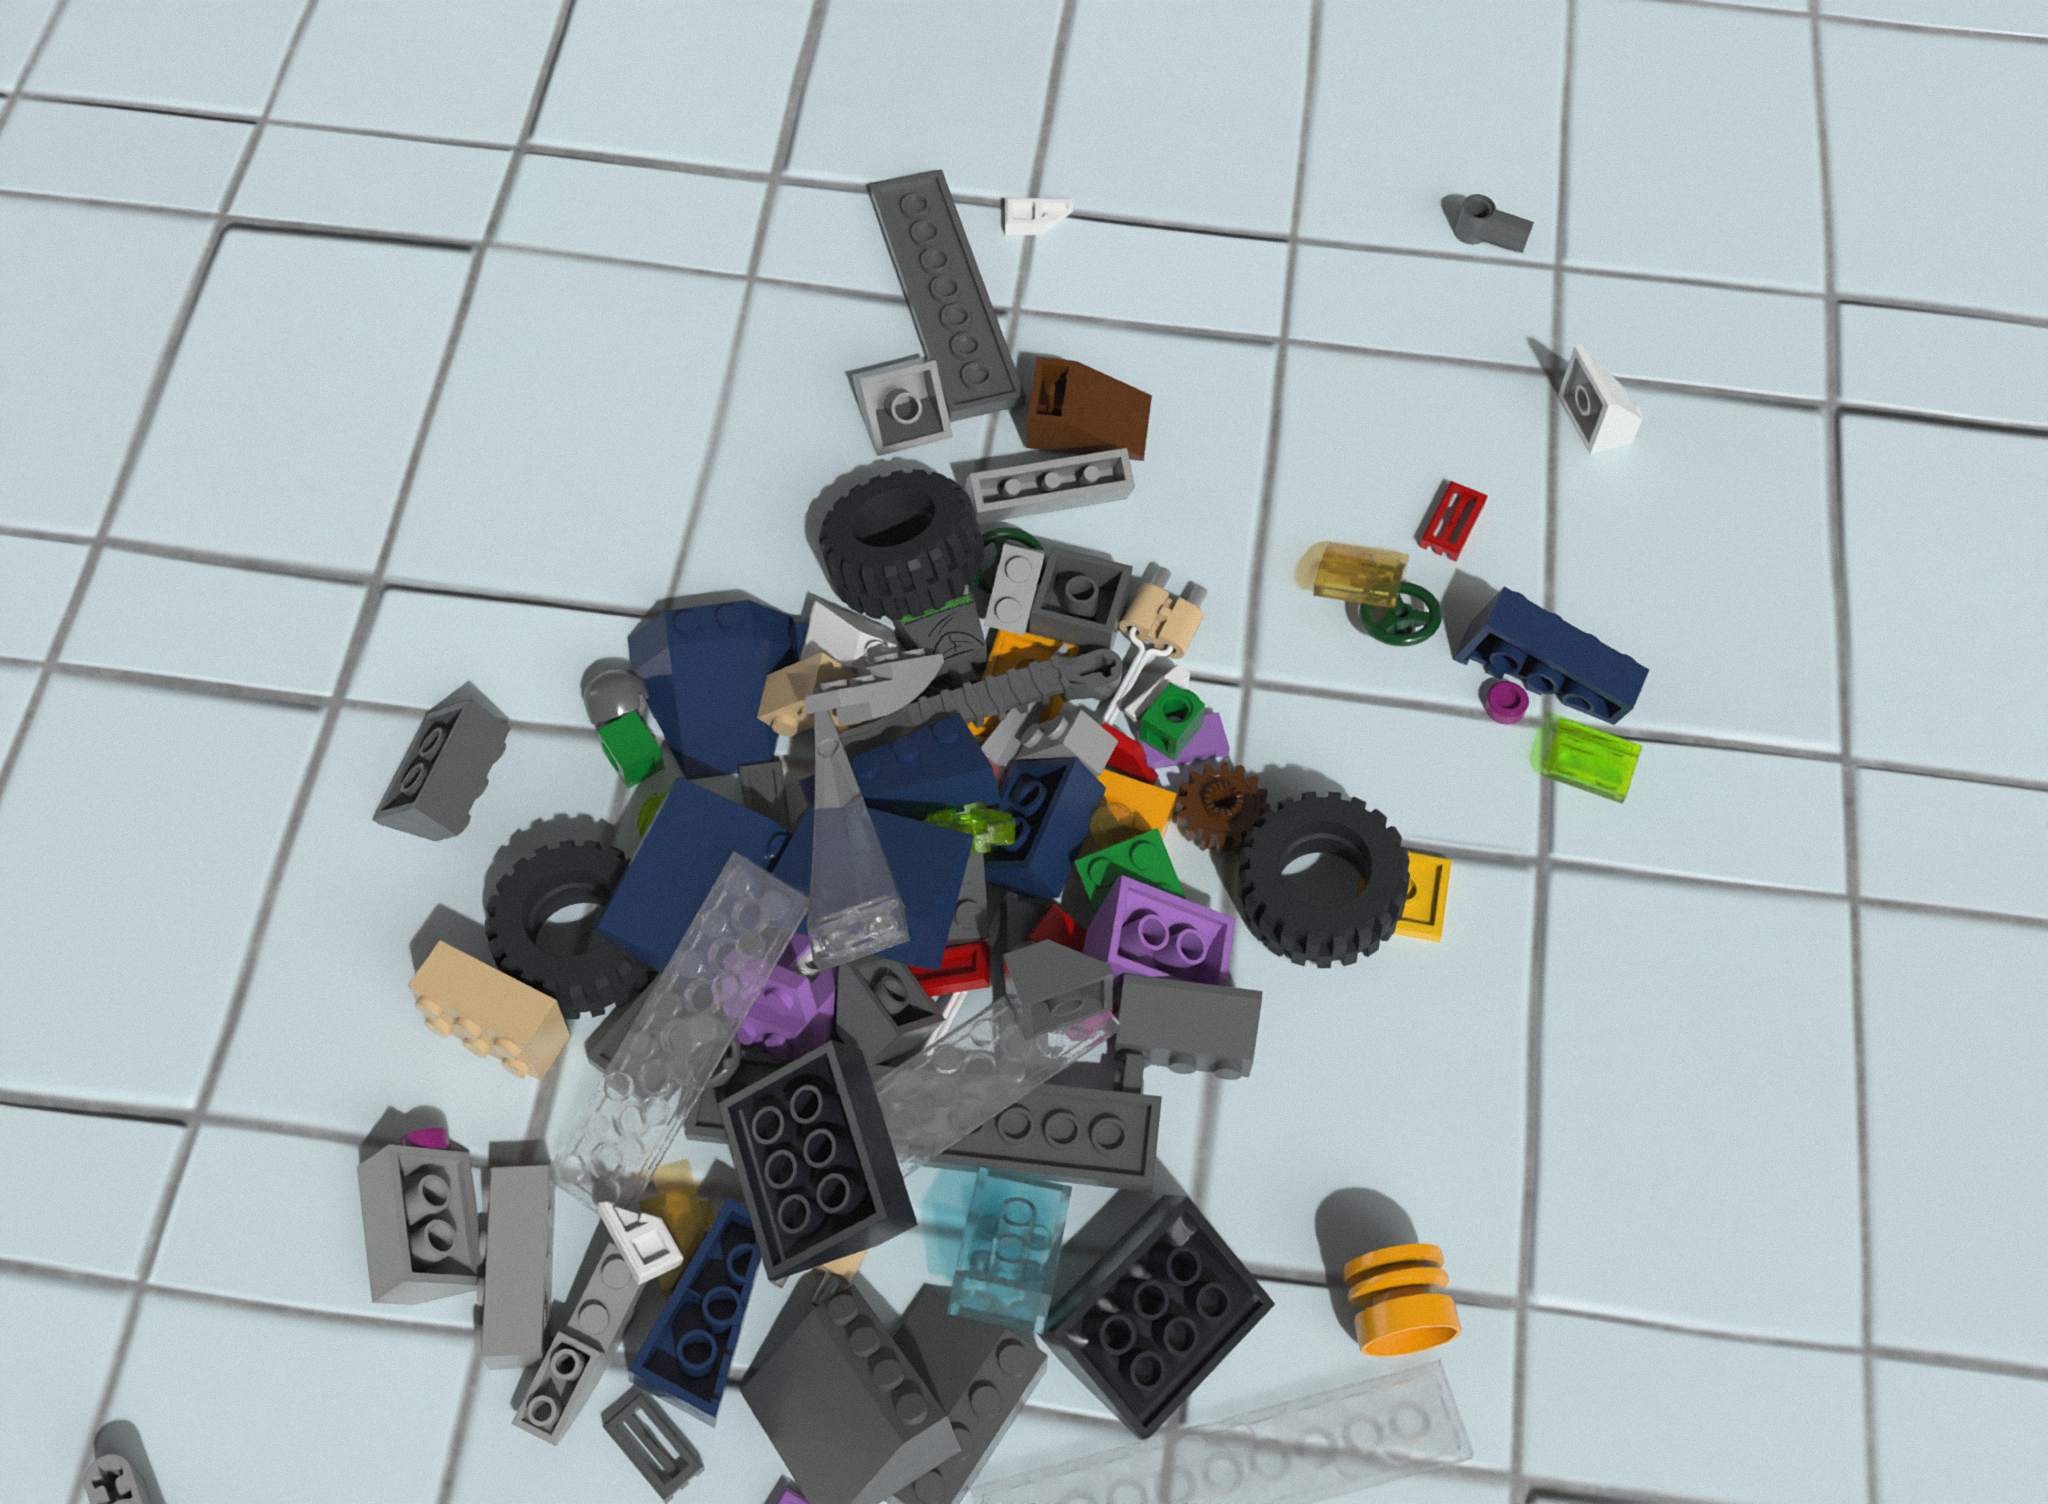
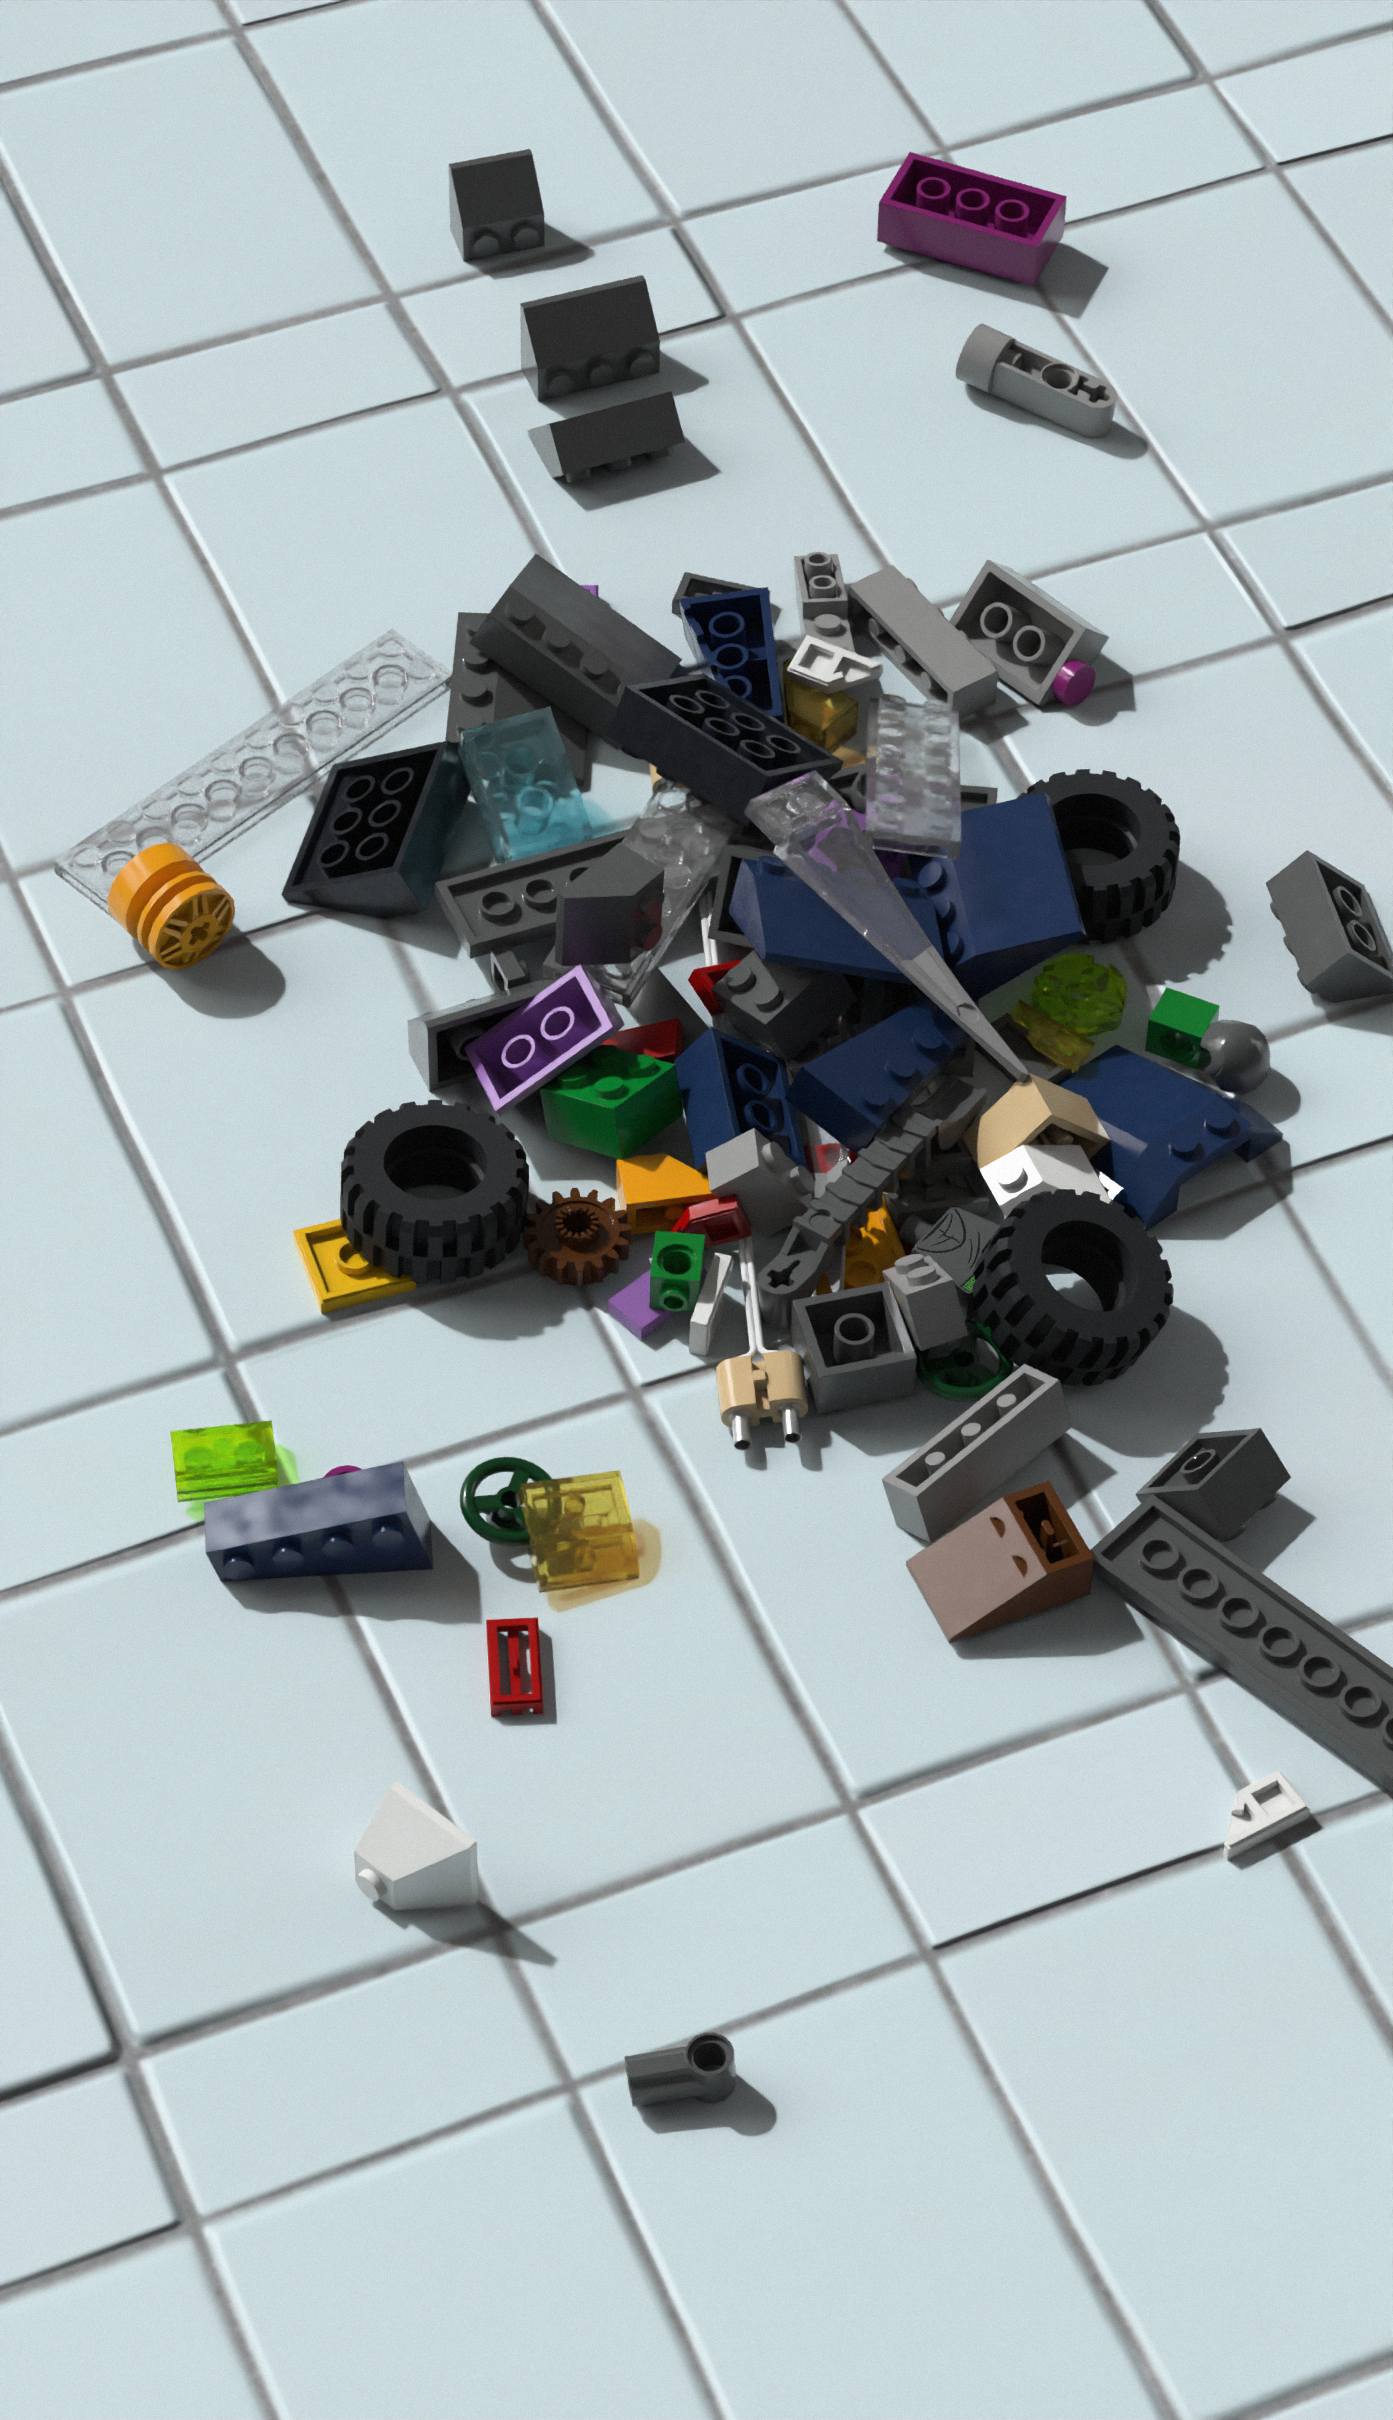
camera: 150 degrees right, 10 degrees down
tan brick [408,940,571,1081] -> none
light grey slope [804,648,944,726] -> none
clear neon green plate [927,808,1016,853] -> none
clear yellow tile [1090,801,1135,847] -> none
none -> clear yellow tile [1011,999,1096,1072]

